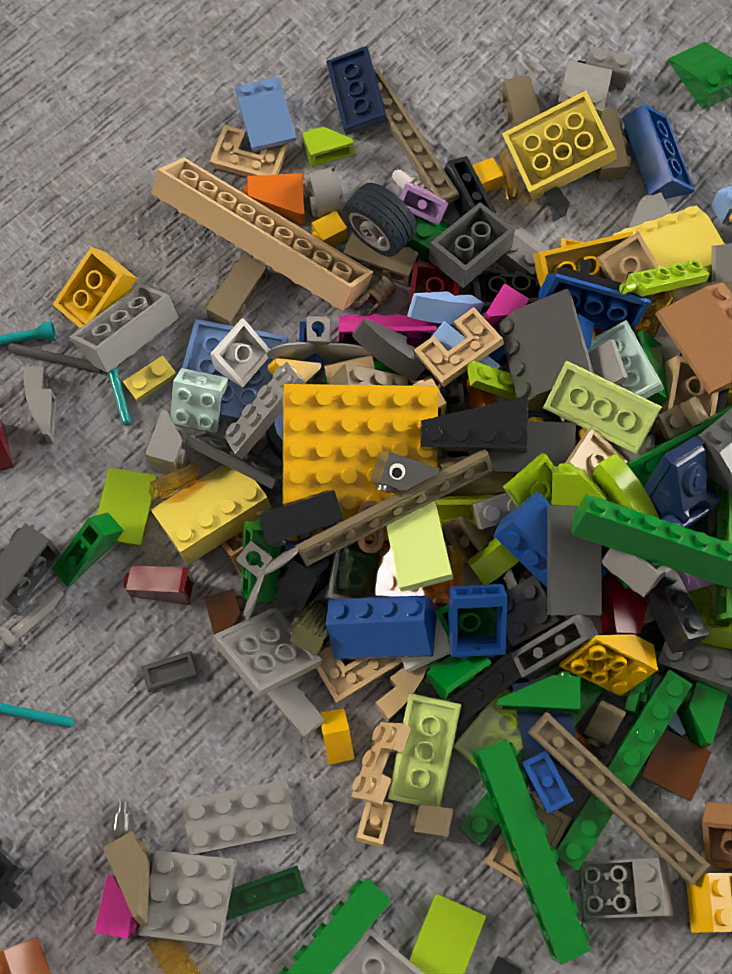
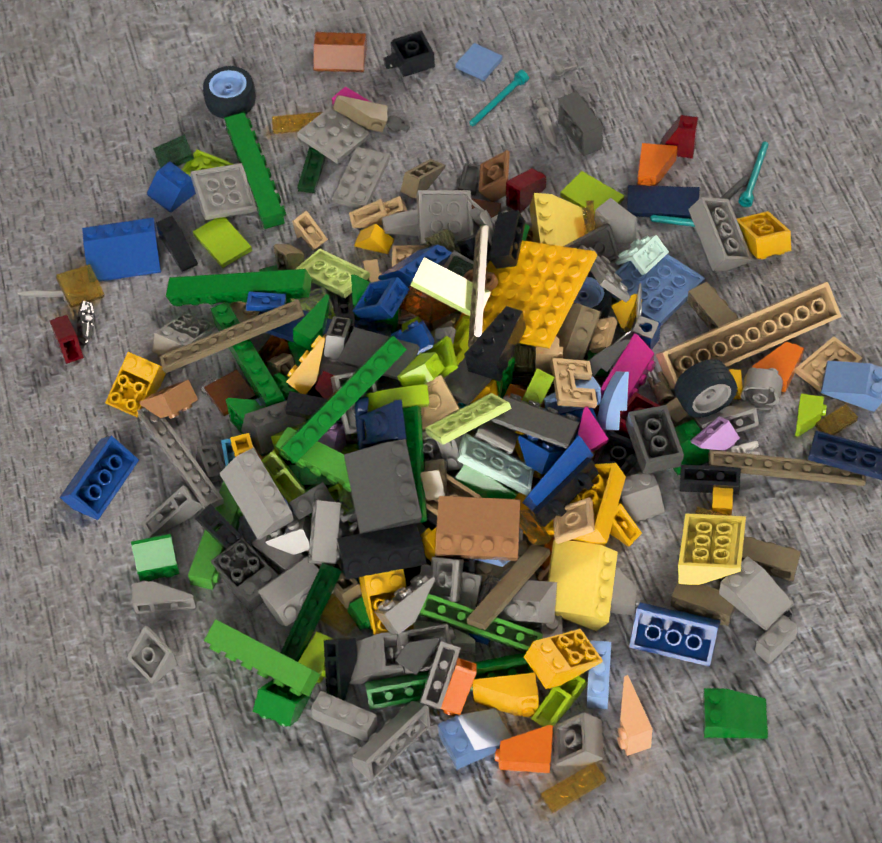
camera: 125 degrees right, 15 degrees down
light grey slope [24,367,57,443] -> none
green slope [52,512,124,587] -> none
light yellow plate [123,355,177,403] -> none
white slope [211,318,270,388] -> none
tan plate [351,722,411,805] -> none
dark grey slope [370,452,440,494] -> none
black slope [544,186,570,222] -> none
lime plate [619,260,712,297] -> none
none -> tan slope [349,196,407,228]
none -> dark tan slope [400,159,445,198]
none -> medium nougat slope [479,150,510,202]
none -> dark blue tile [627,185,700,219]
none -> orange slope [637,143,677,186]
none -> clear yellow tile [815,404,858,435]

